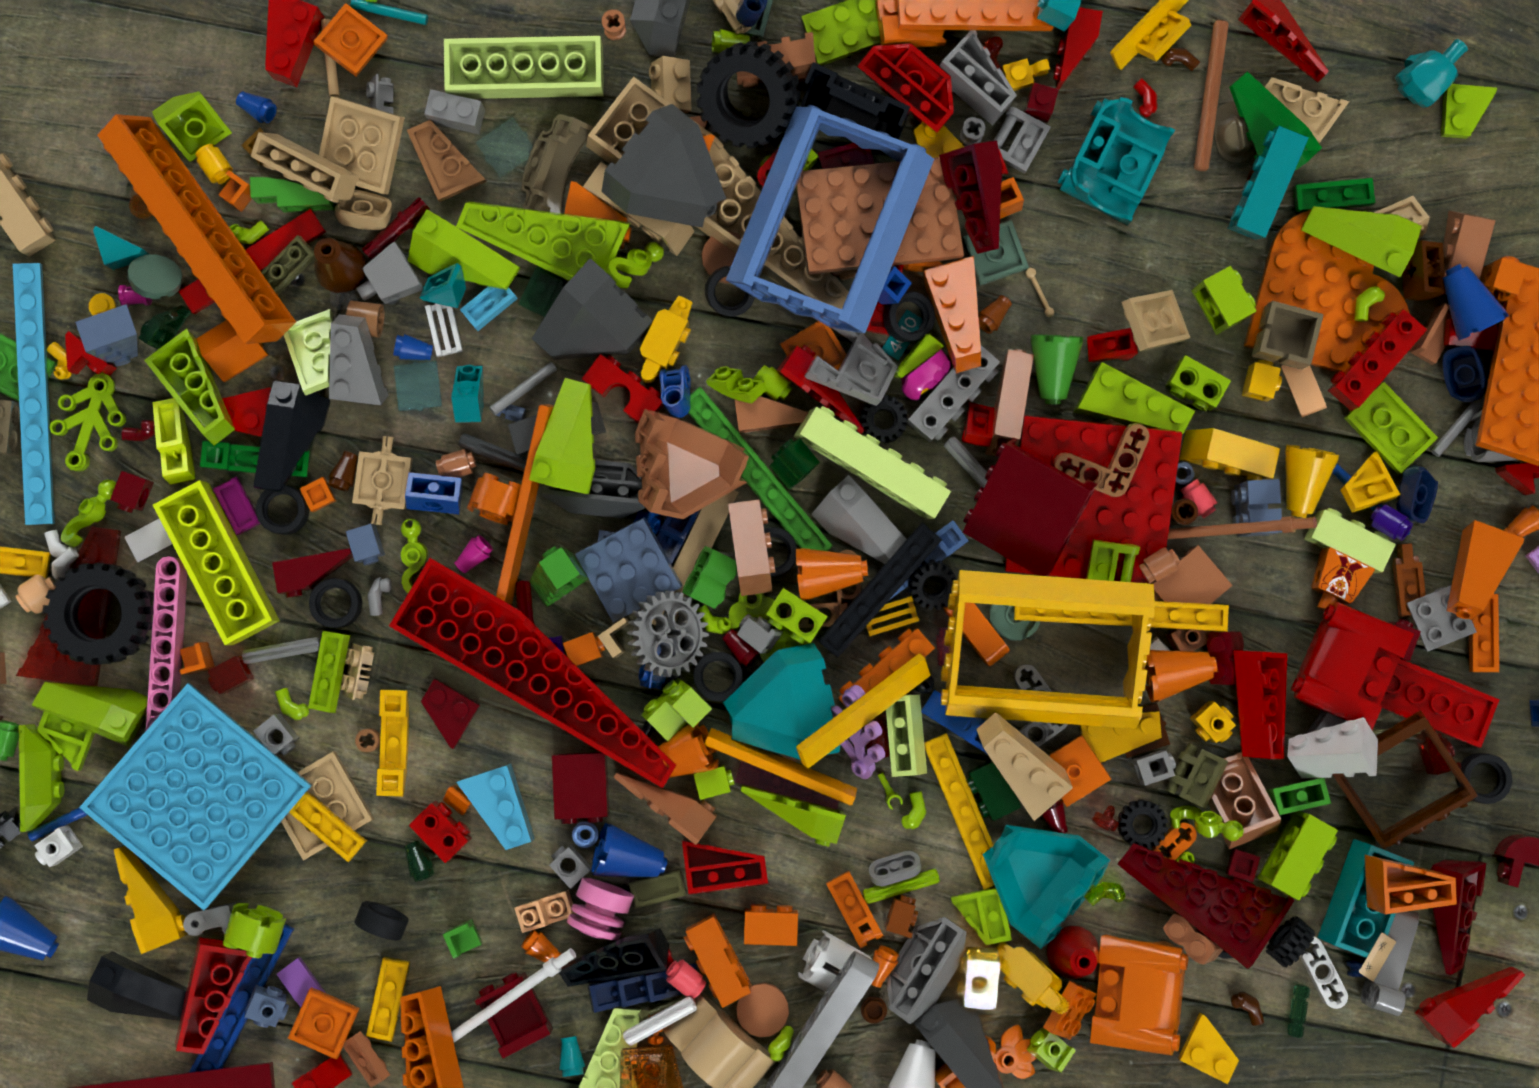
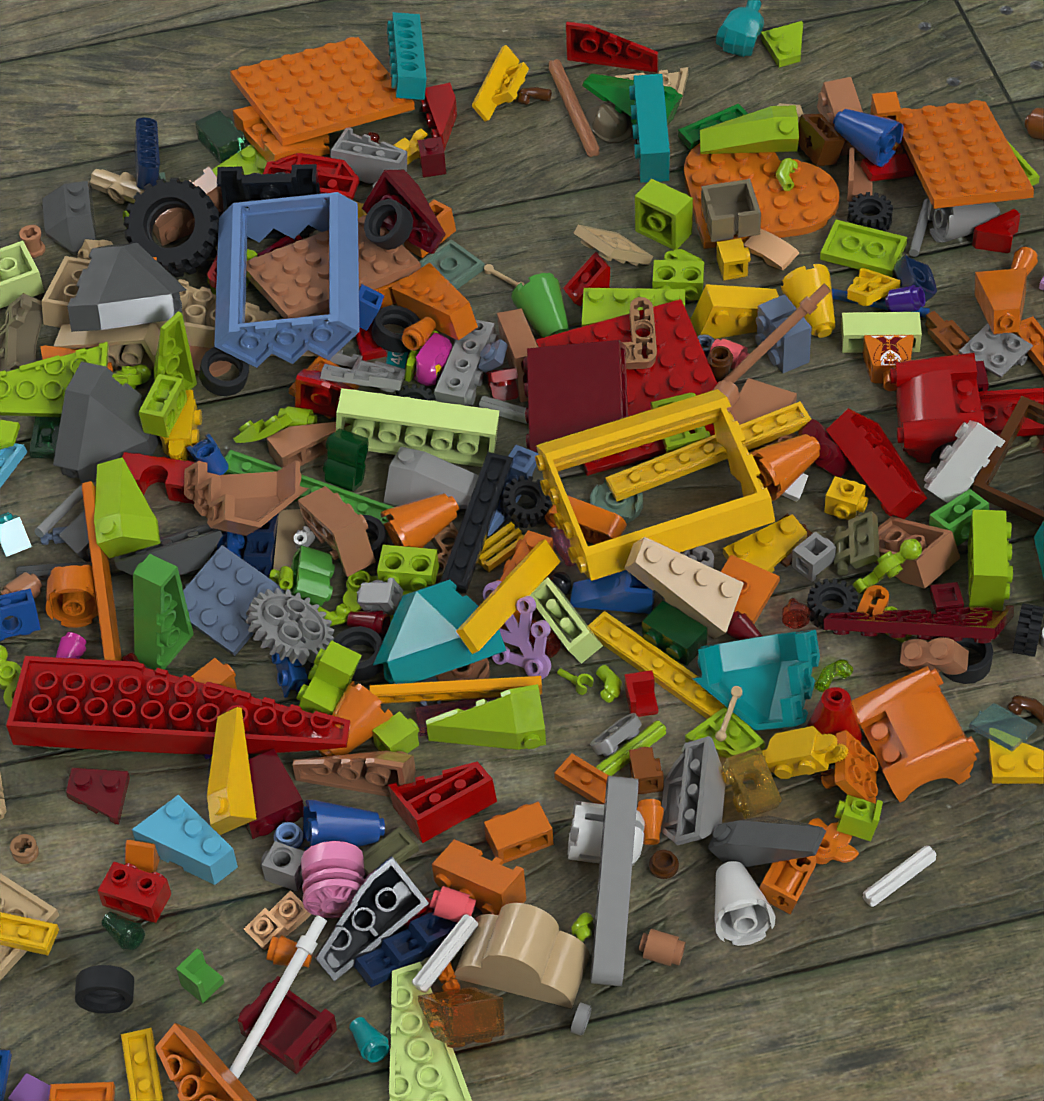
camera: 15 degrees left, 35 degrees down
yellow slope [376,690,409,797] -> none
tan panel [598,618,629,658] -> none
nougat tile [736,982,789,1037] -> none
dark orange cone [978,295,1012,334] -> none
light grey plate [993,106,1051,174] -> none
teal piece [1057,97,1175,226] -> none
red arm [1133,78,1158,117] -> none
red brick [1327,309,1427,411] -> none
dark blue piece [1443,346,1487,402] -> none
none -> lime brick [139,374,188,438]
none -> lime wedge [154,311,197,390]
none -> yellow wedge [207,707,257,835]
none -> lime arm [269,566,294,590]
none -> white arm [294,526,315,550]
none -> black tyre [364,199,413,250]
none -> orange cone [402,317,436,351]
none -> sand blue plate [478,339,508,373]
none -> red panel [624,670,658,717]
none -> lime arm [664,249,702,261]
none -> tan hinge [715,686,742,742]
none -> black tyre [847,192,893,232]
none -> clear light blue piece [969,703,1037,751]

